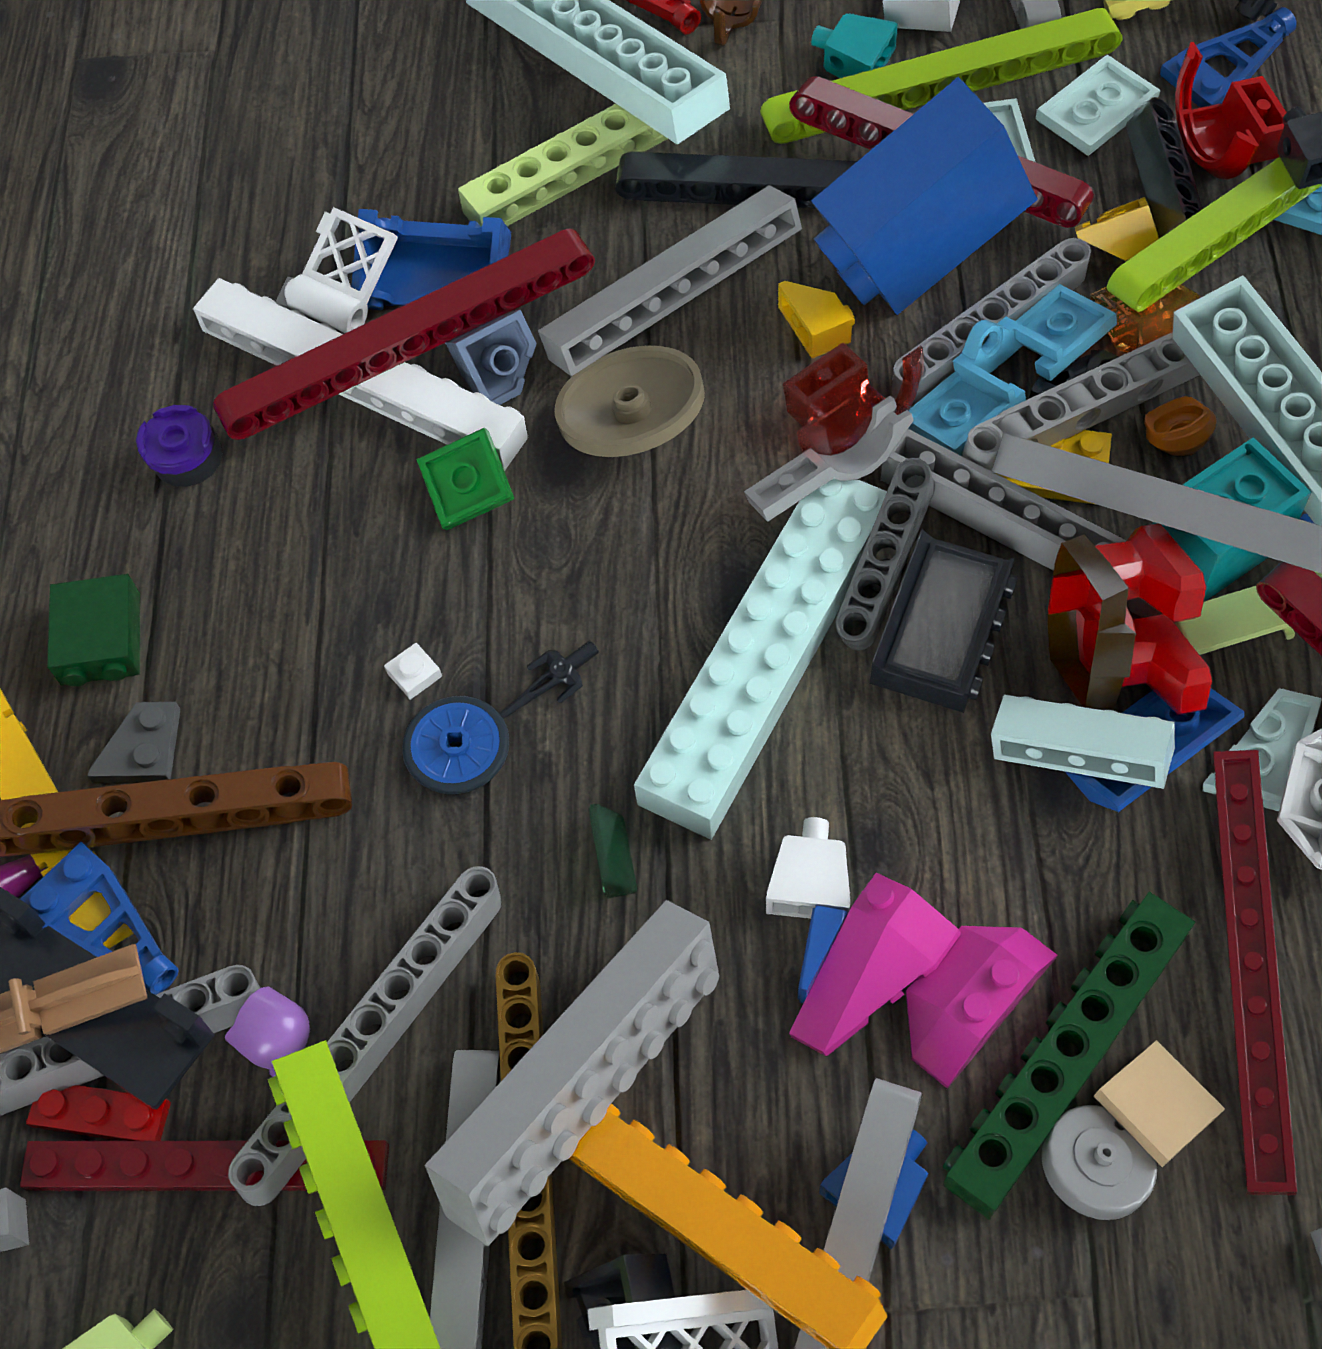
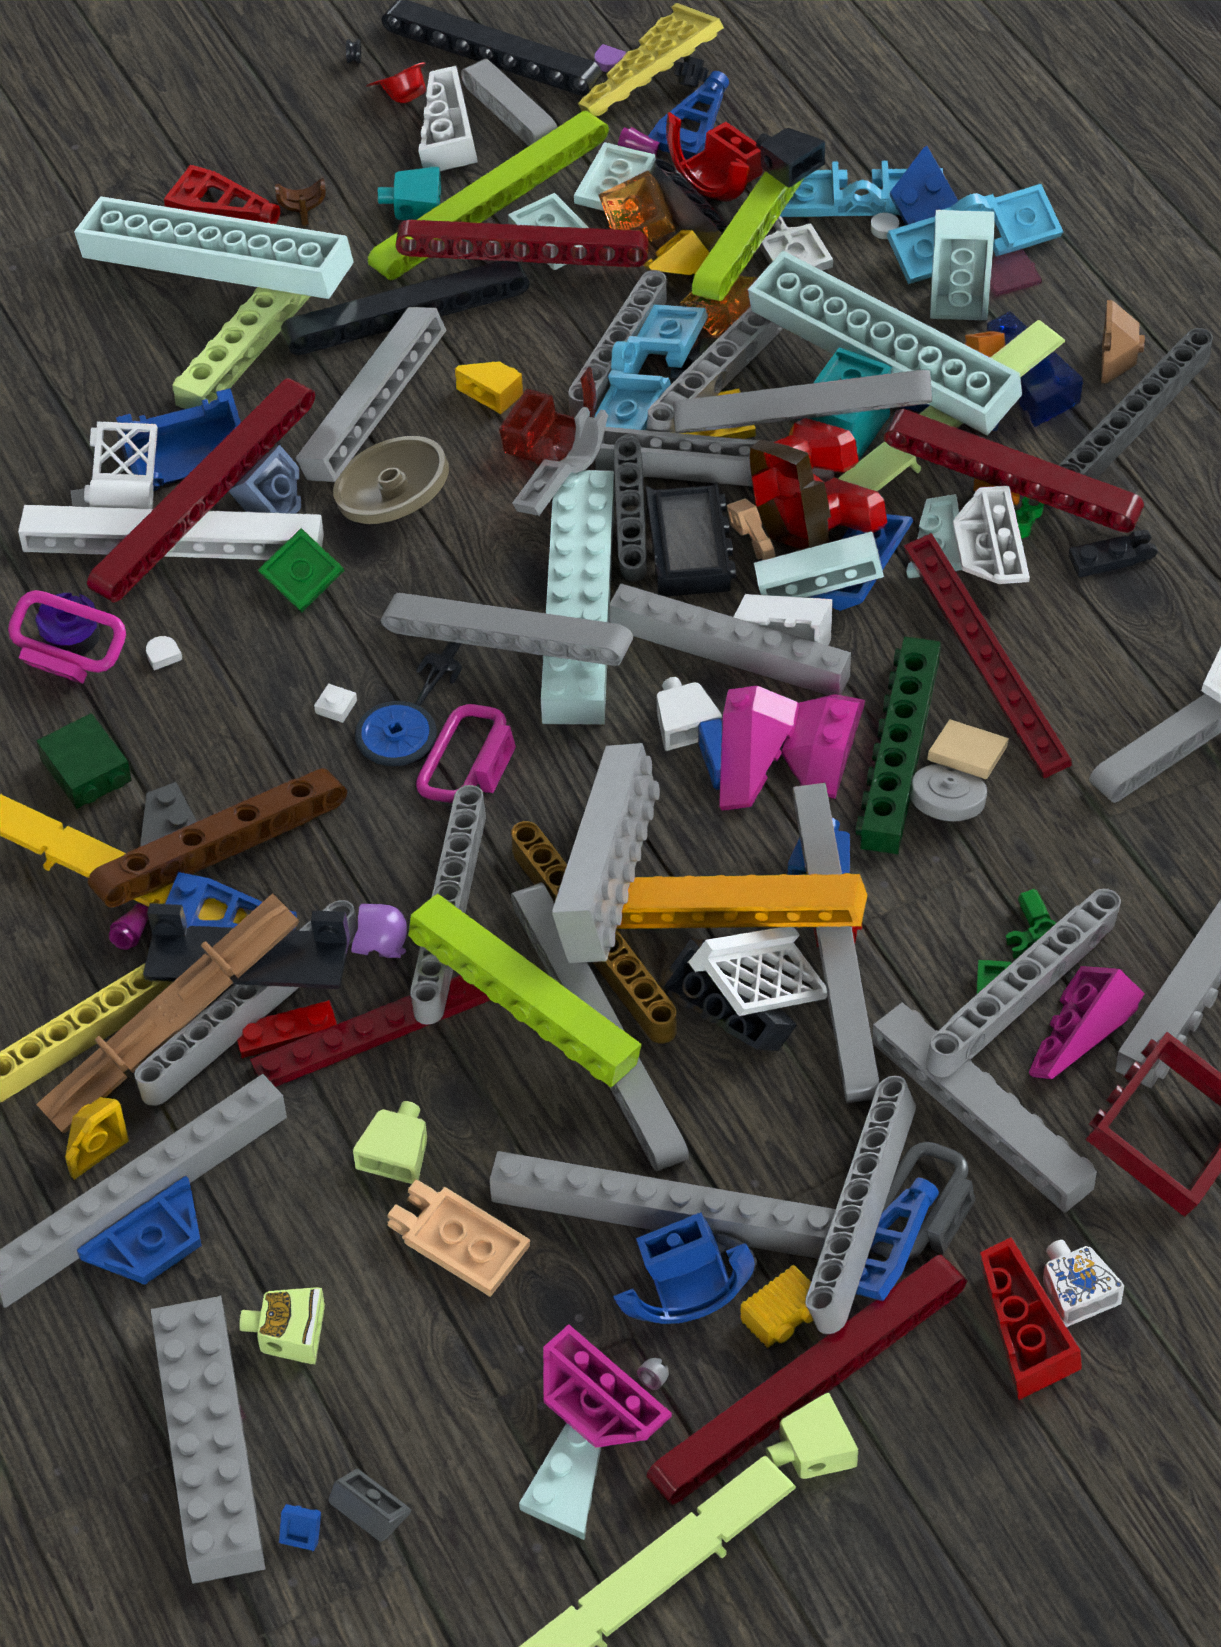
camera: 30 degrees left, 10 degrees down
clear green slope [588,804,637,899] -> none
blue brick [811,77,1038,315] -> none
orange hat [1144,396,1217,456] -> none
none -> dark pink bar [8,590,126,684]
none -> white tile [146,636,182,670]
none -> light grey beam [381,593,633,666]
none -> dark pink bar [416,704,516,803]
none -> clear orange slope [598,170,677,242]
none -> light grey brick [609,584,851,695]
none -> magenta cone [618,127,660,156]
none -> light nougat piece [726,499,775,561]
none -> white wedge [734,594,832,645]
none -> white plate [759,217,833,270]

